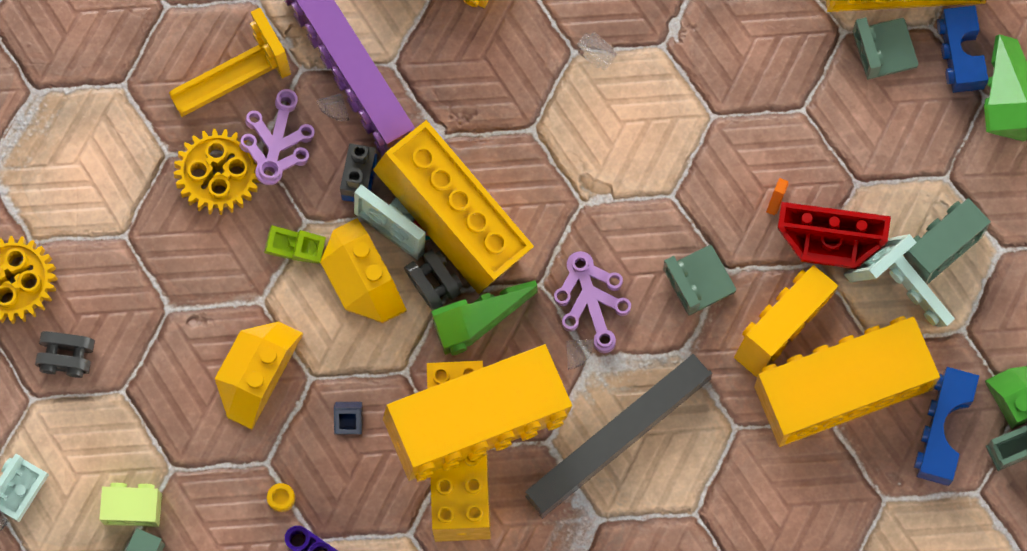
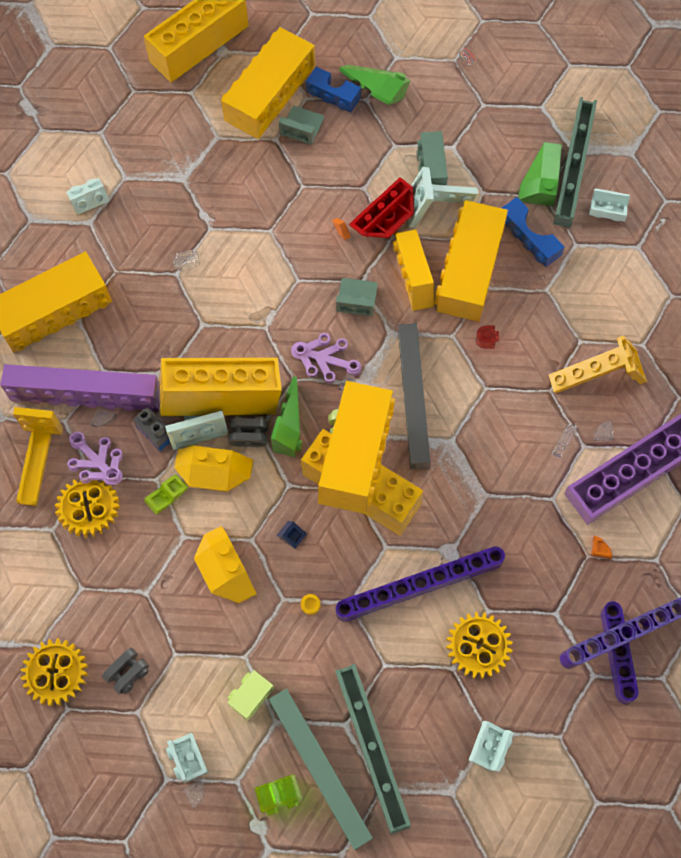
camera: 55 degrees left, 5 degrees down
none -> clear red plate [475,325,499,349]

